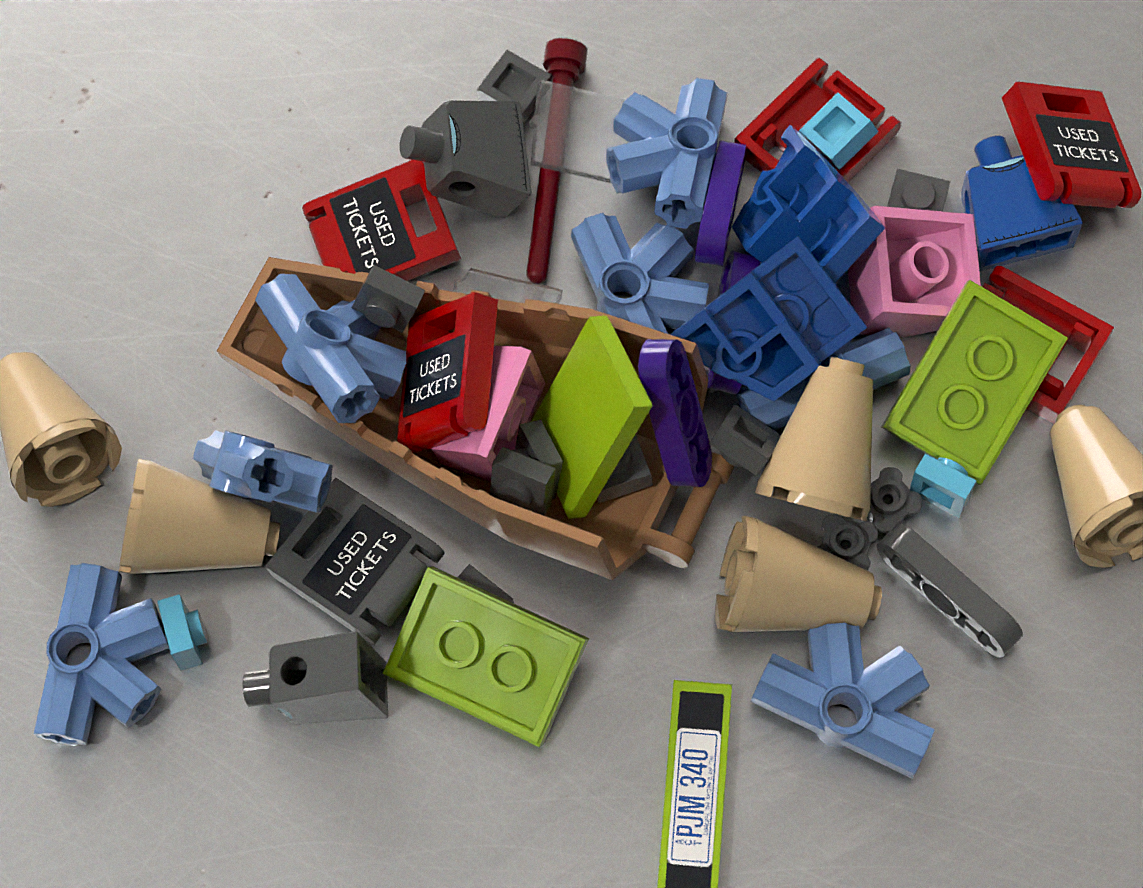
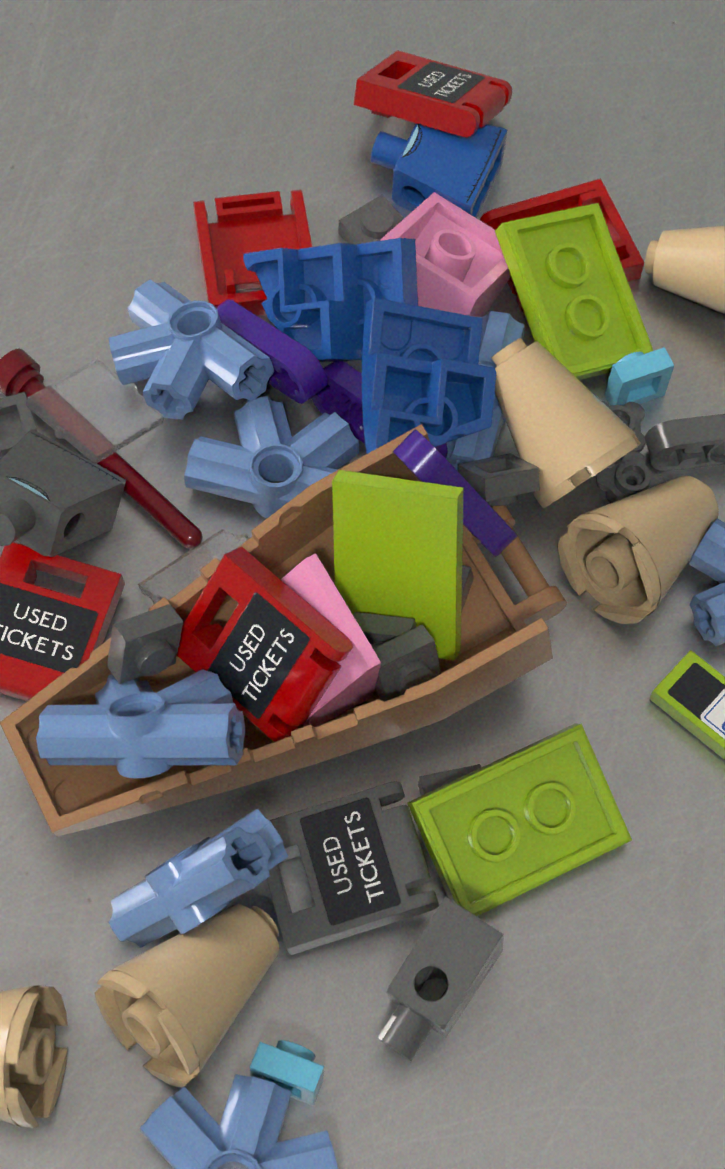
camera: 60 degrees left, 5 degrees down
medium azure plate [799,93,879,170] -> none

